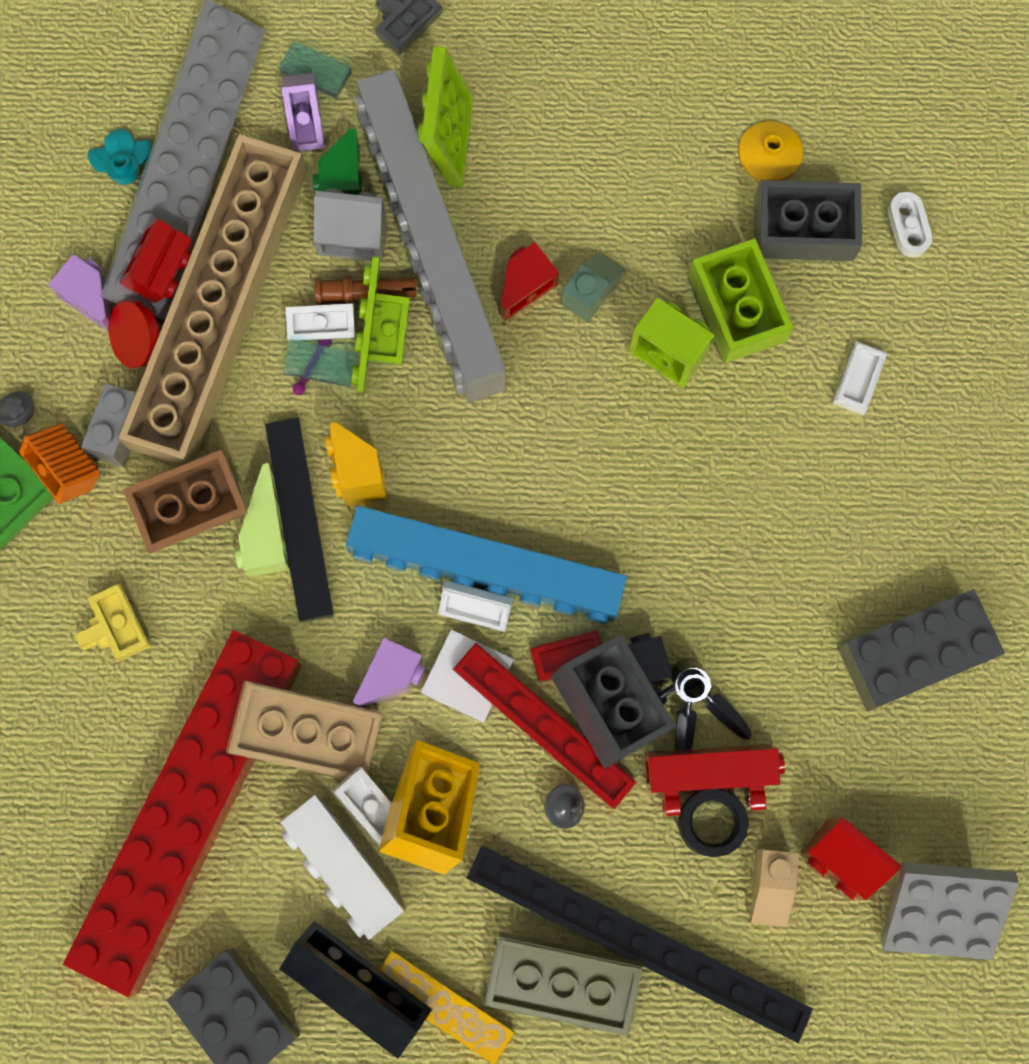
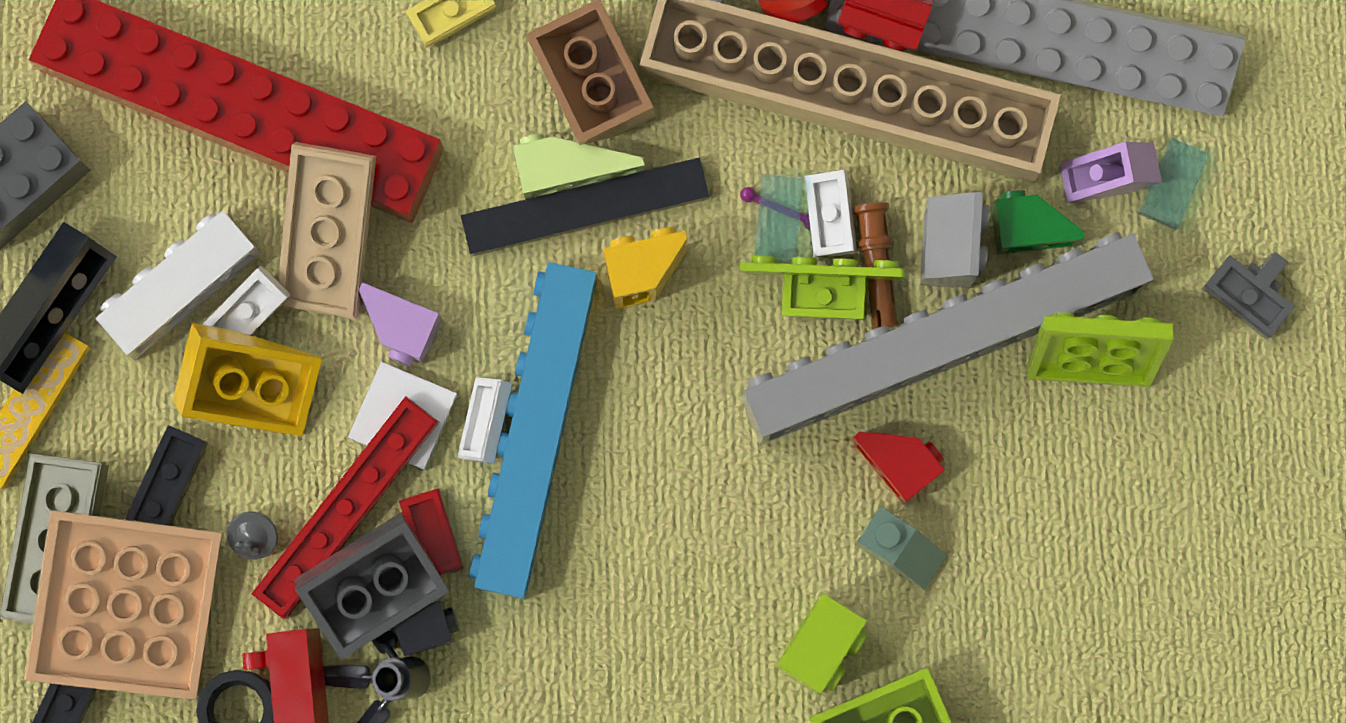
camera: 90 degrees right, 5 degrees up
none -> light nougat plate [24,510,222,700]

